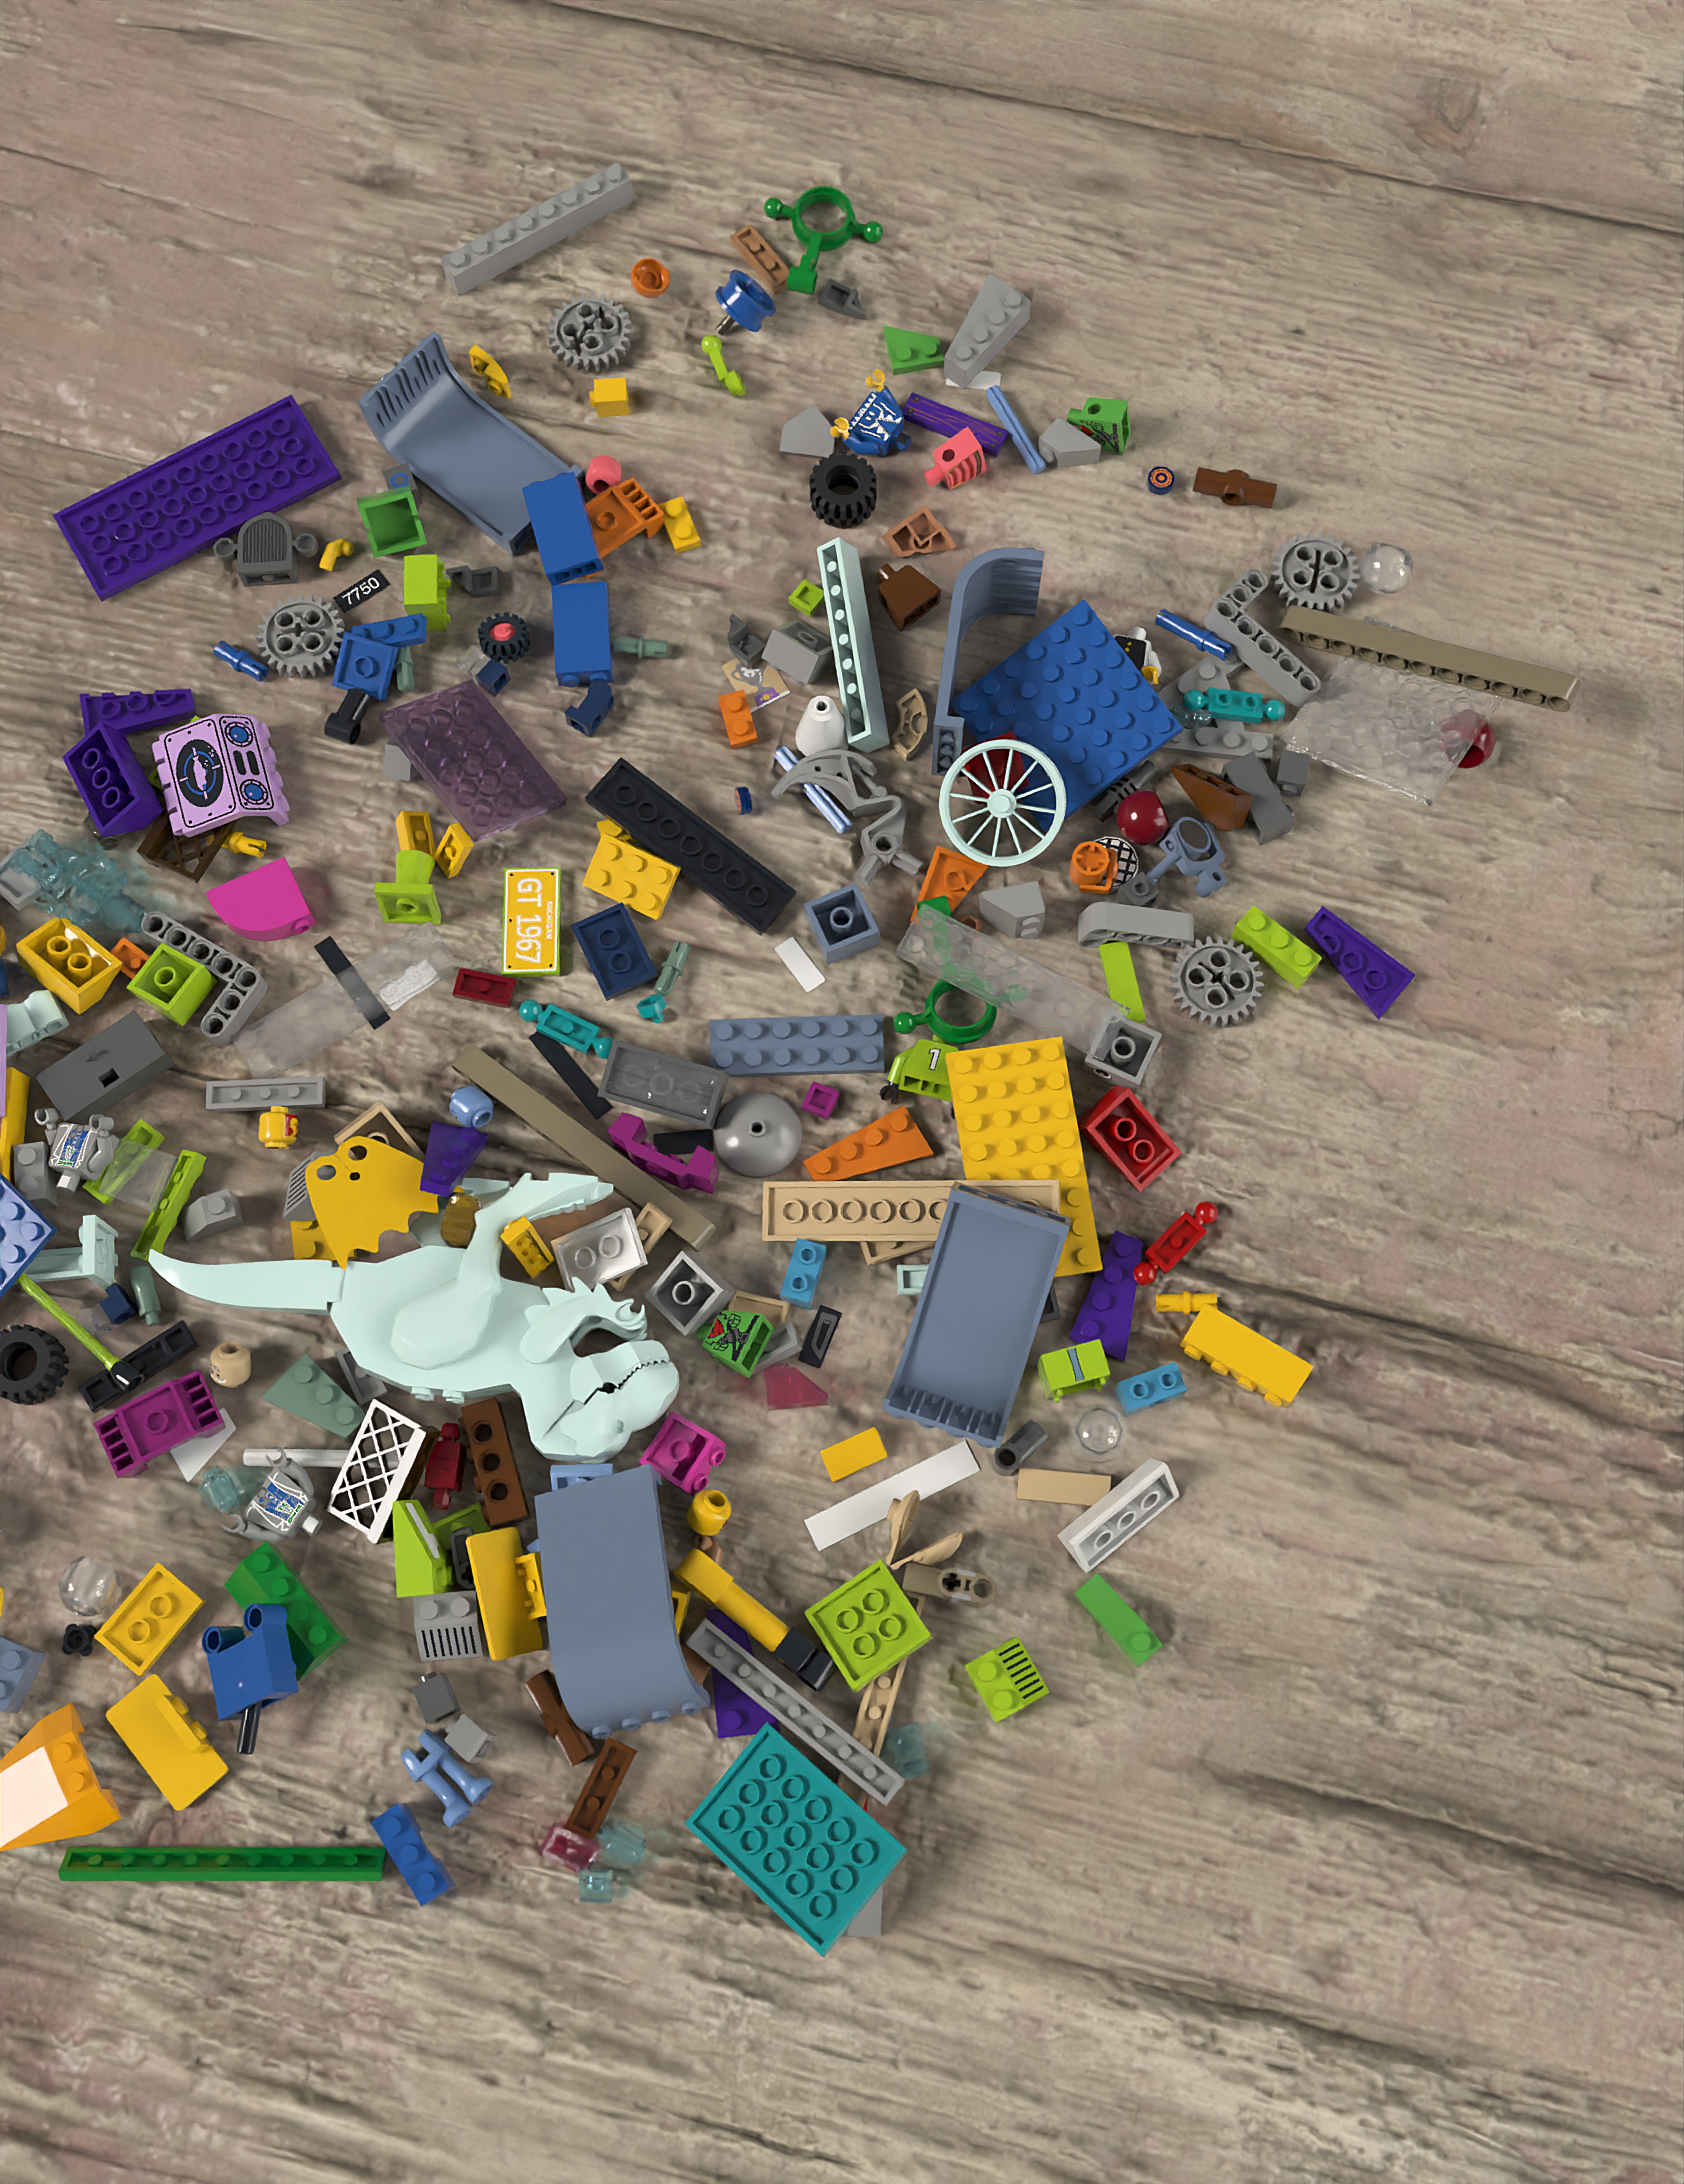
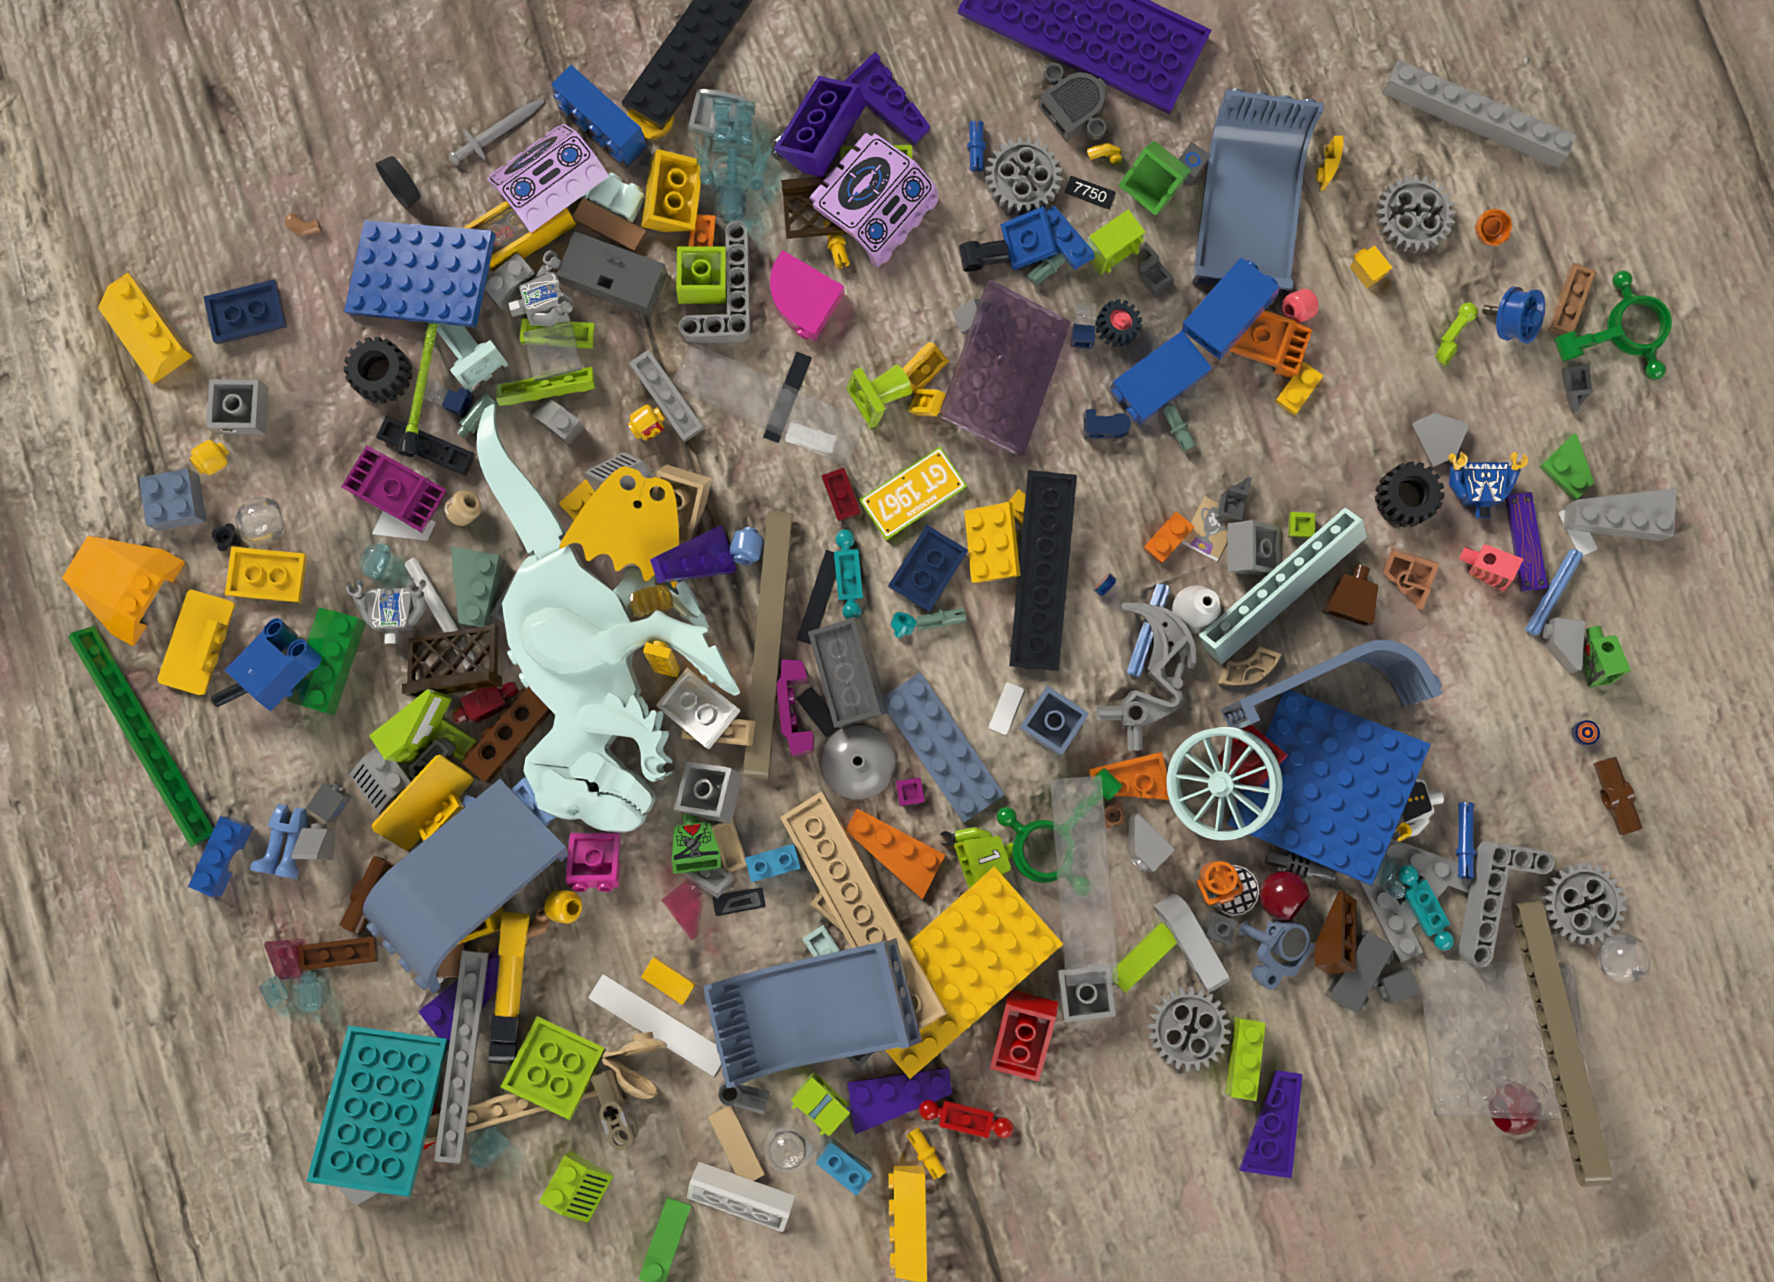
camera: 55 degrees right, 10 degrees up
none -> medium nougat tile [572,198,647,253]

